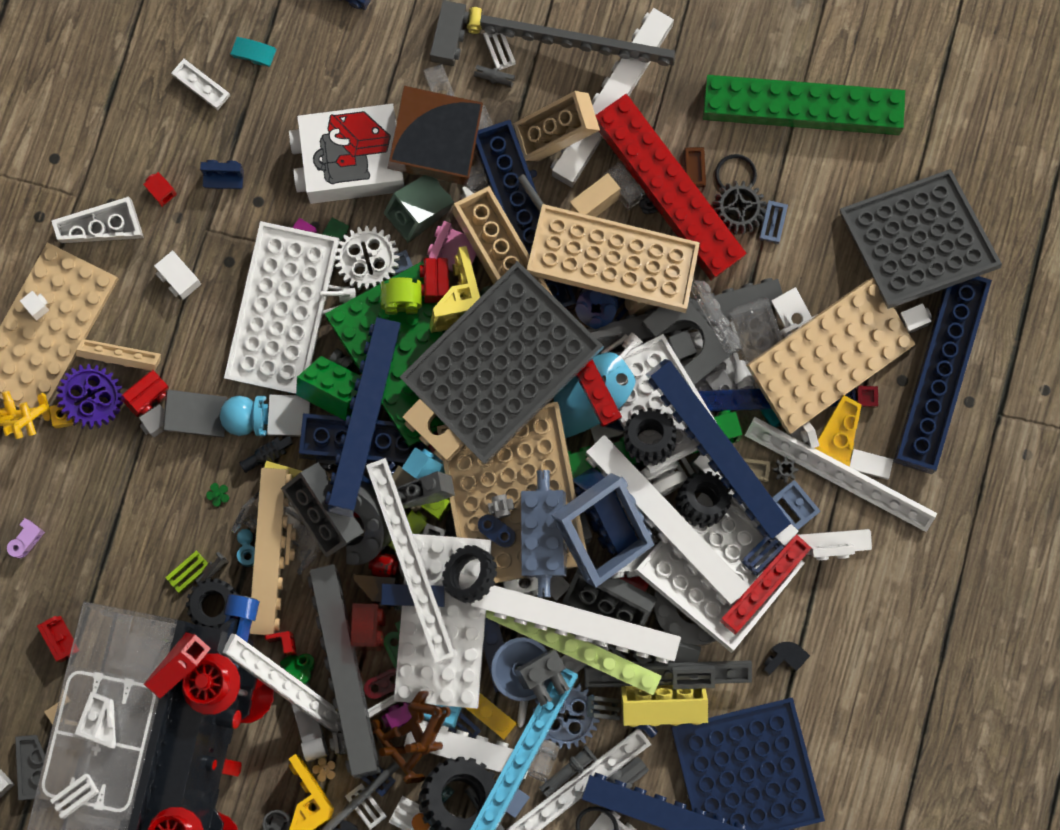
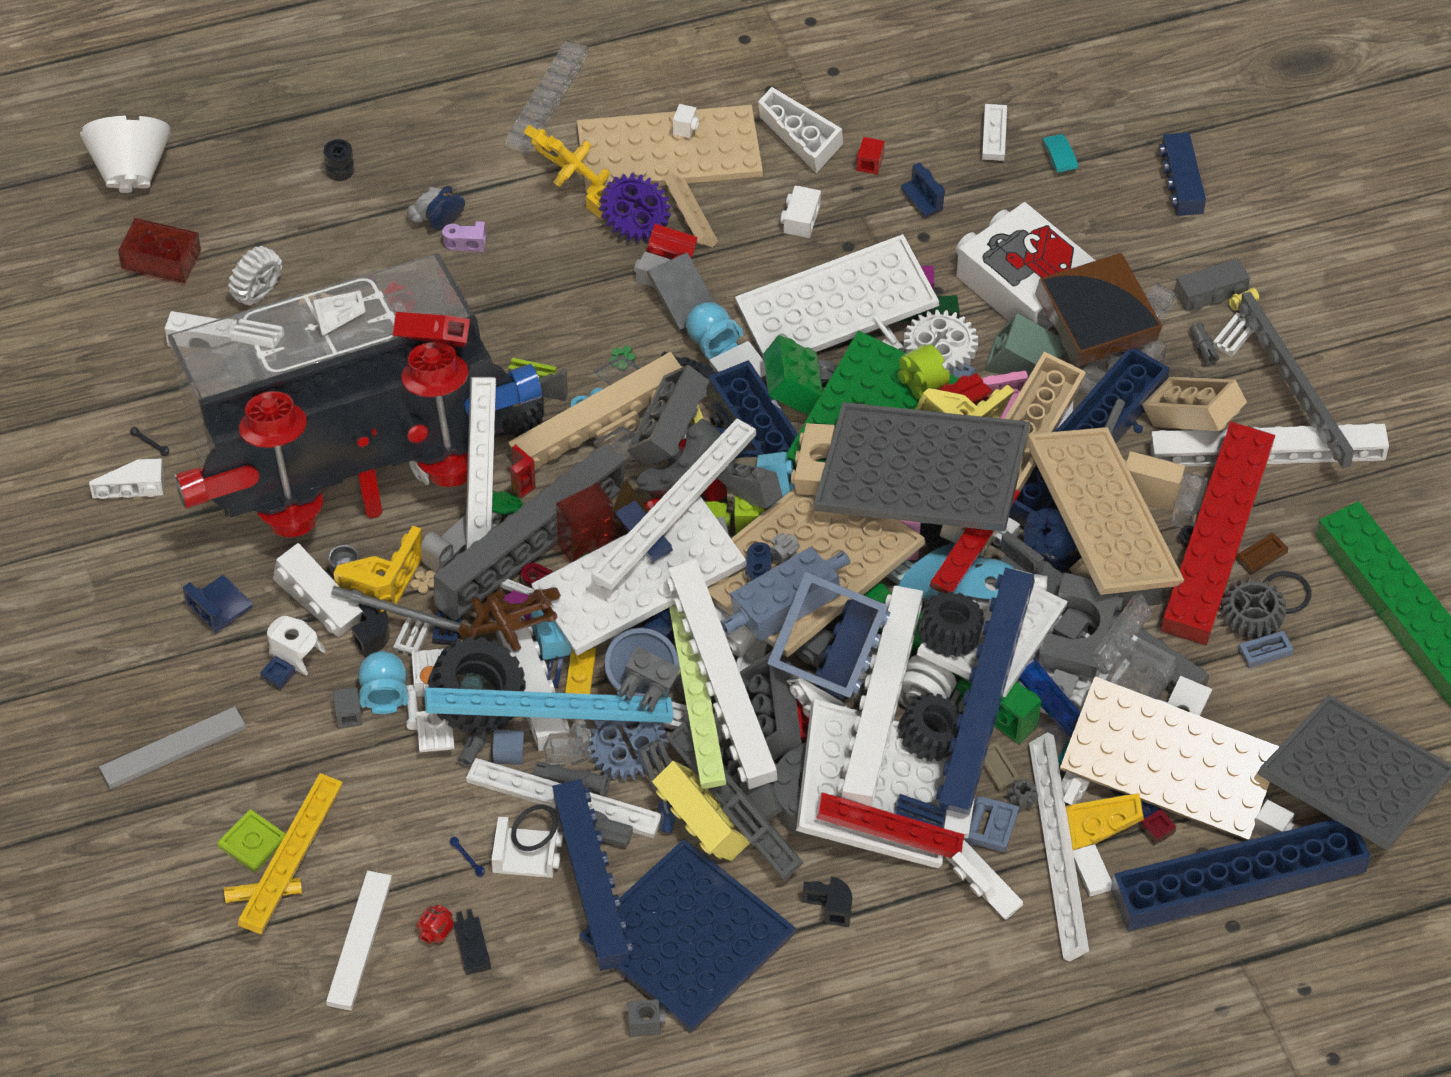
camera: 55 degrees right, 25 degrees down
dark blue brick [325,317,401,517] -> none
black tyre [442,545,497,603] -> none

